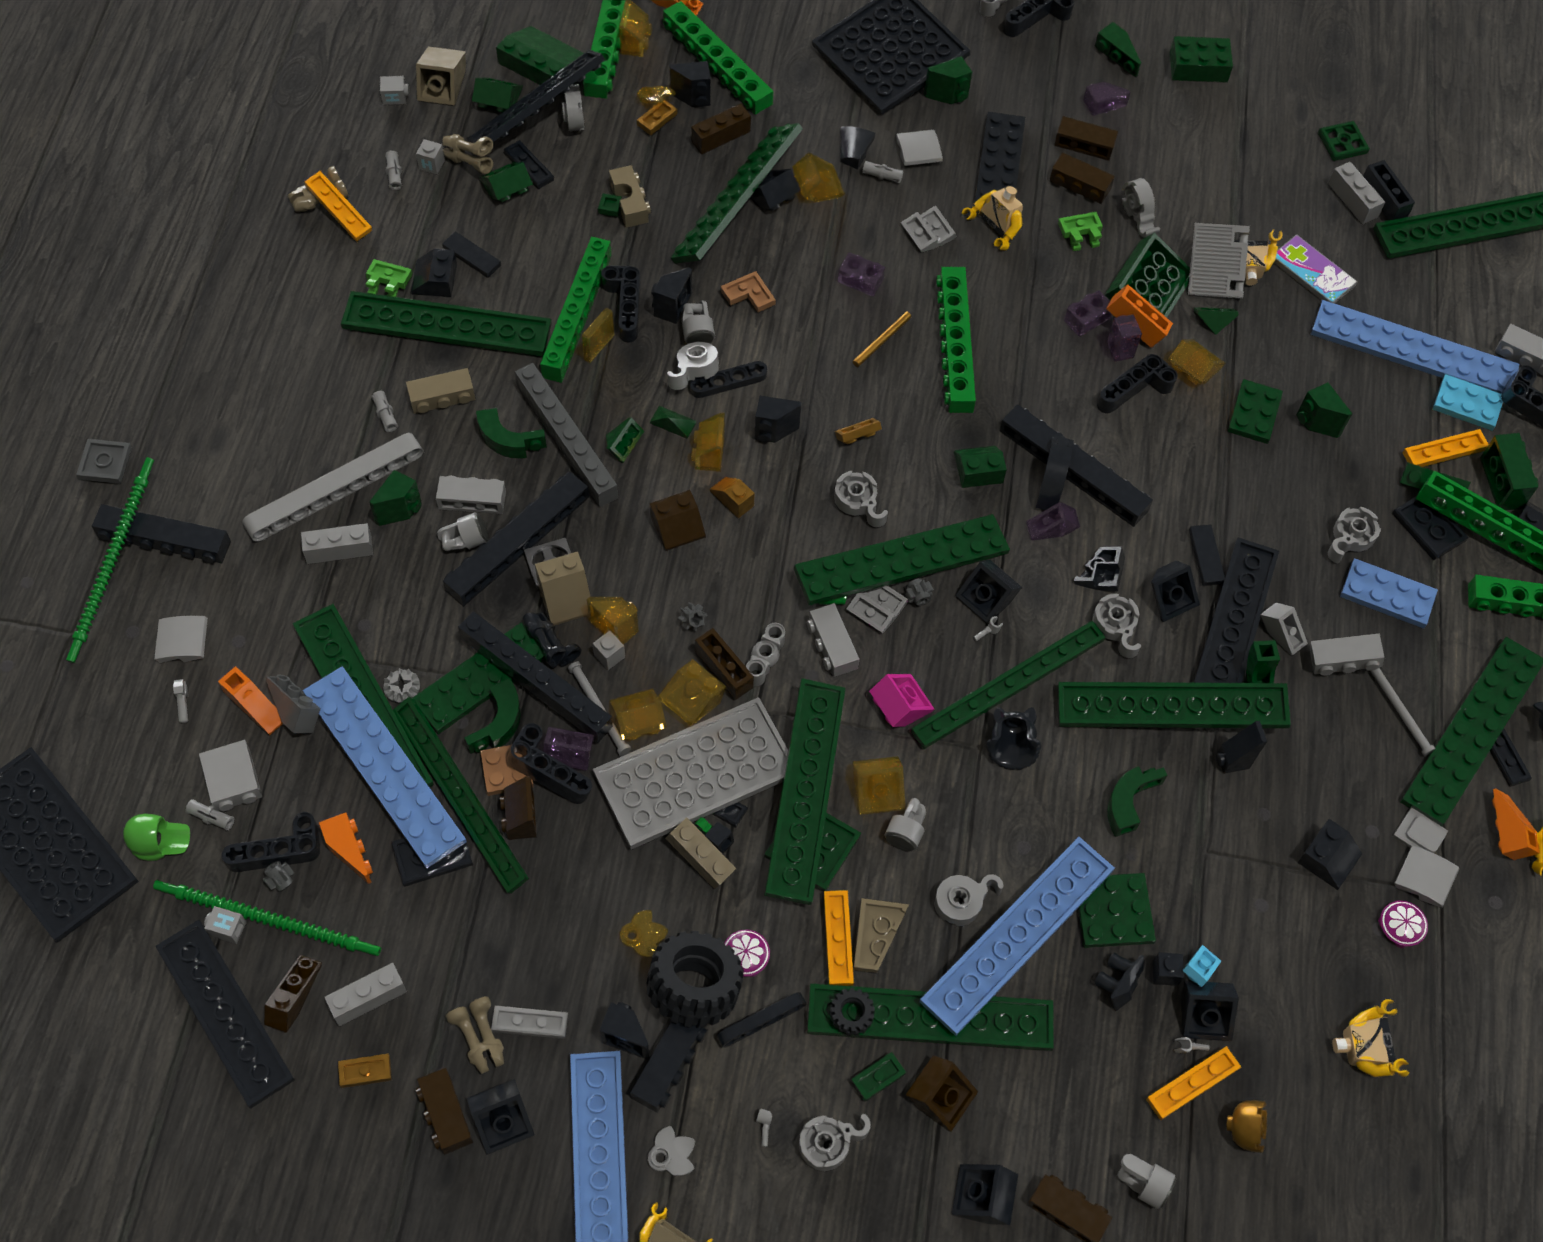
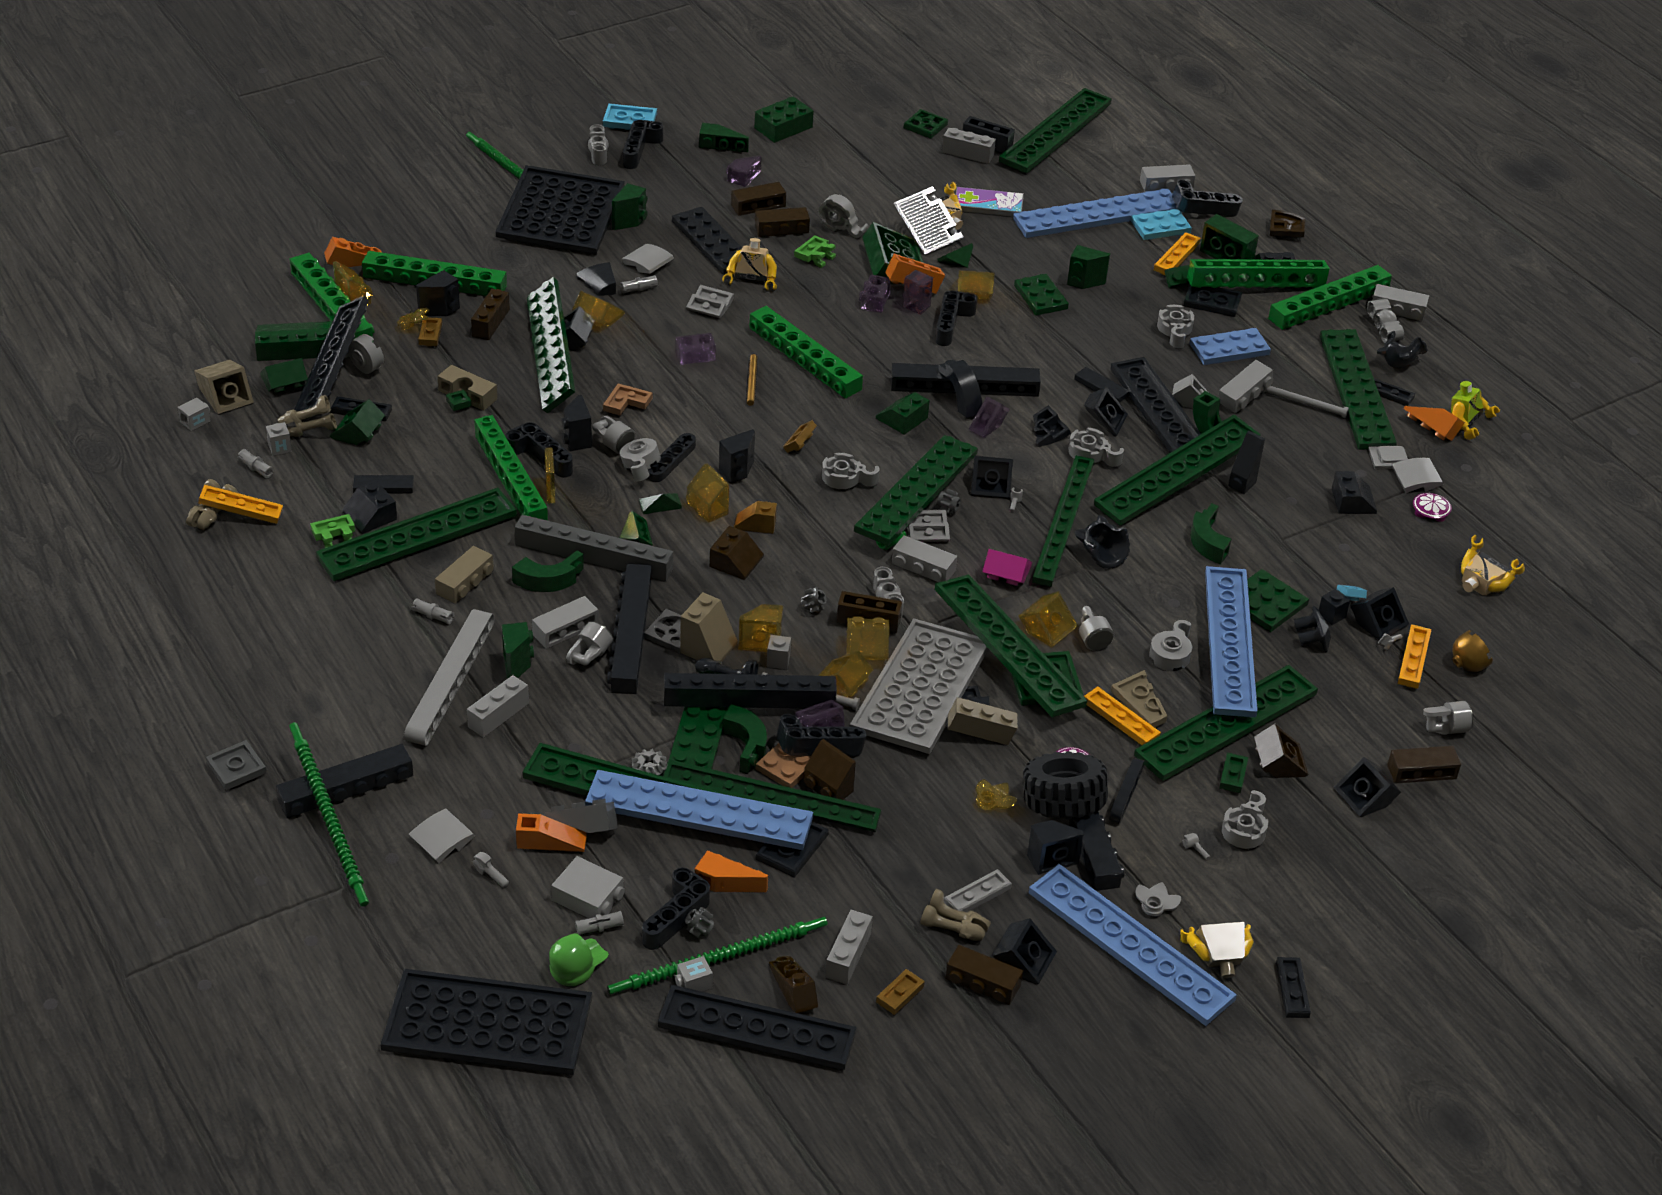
camera: 40 degrees left, 20 degrees down
black tyre [830,988,875,1036] -> none

